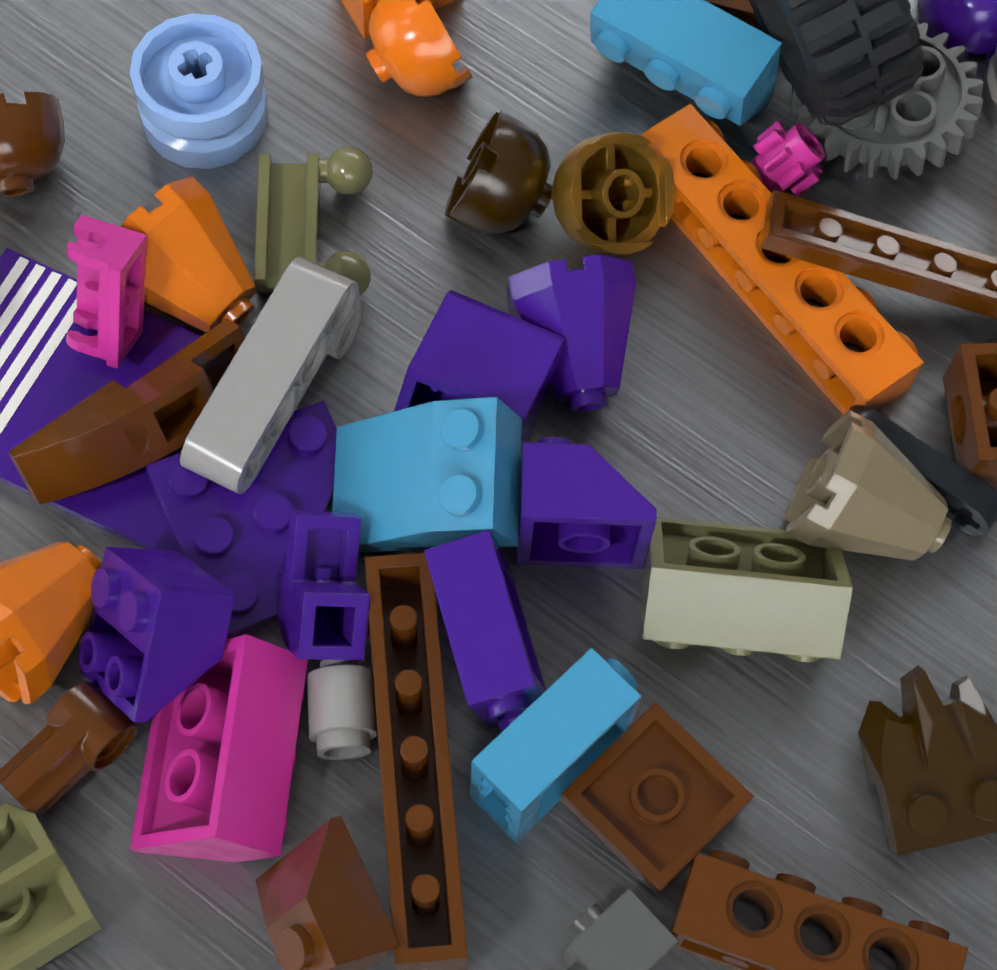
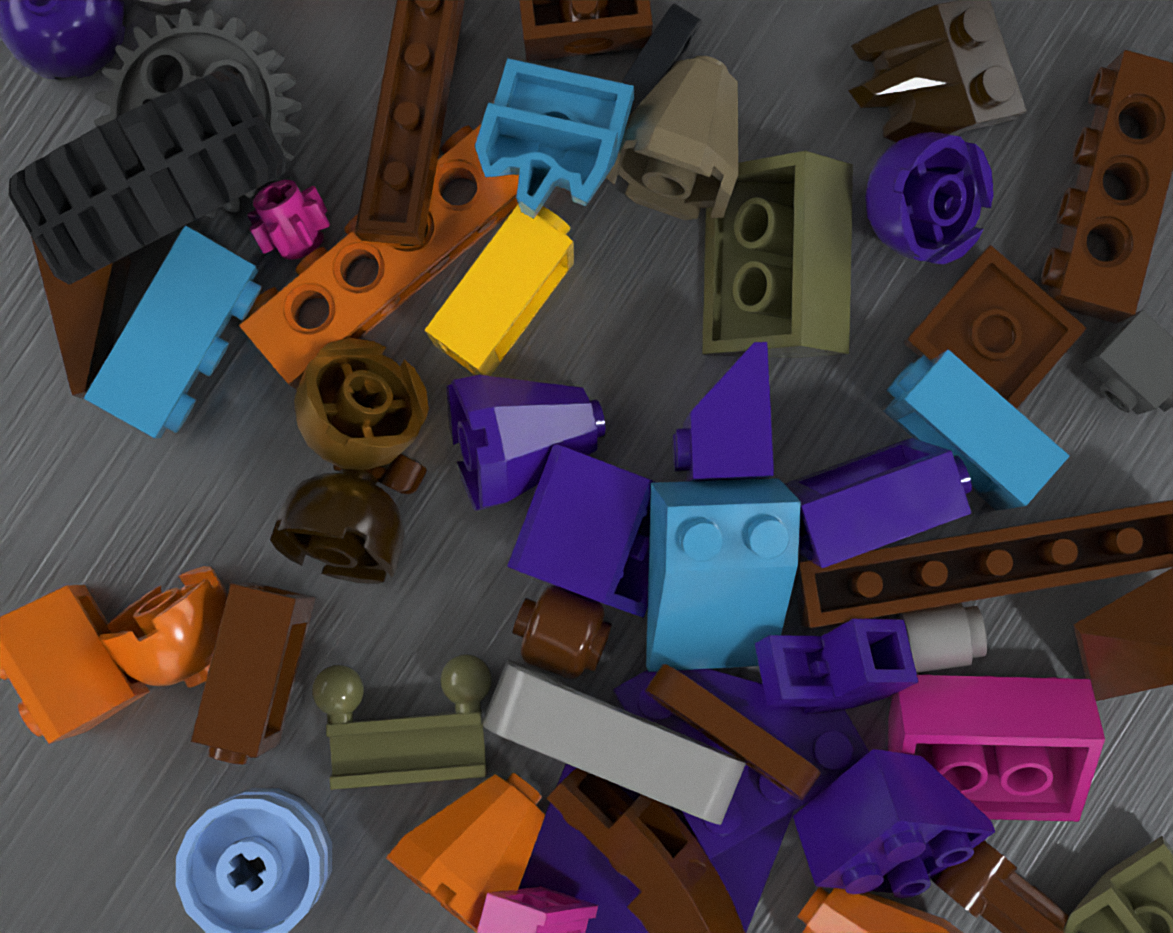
camera: 90 degrees left, 20 degrees up
none -> reddish brown window [191,582,316,765]
none -> reddish brown hand [333,454,427,495]
none -> yellow window [425,205,574,376]
none -> dark azure plate [475,58,634,219]
none -> reddish brown head [512,585,612,680]
none -> reddish brown beam [645,664,821,801]
none -> dark purple cylinder [865,132,994,264]

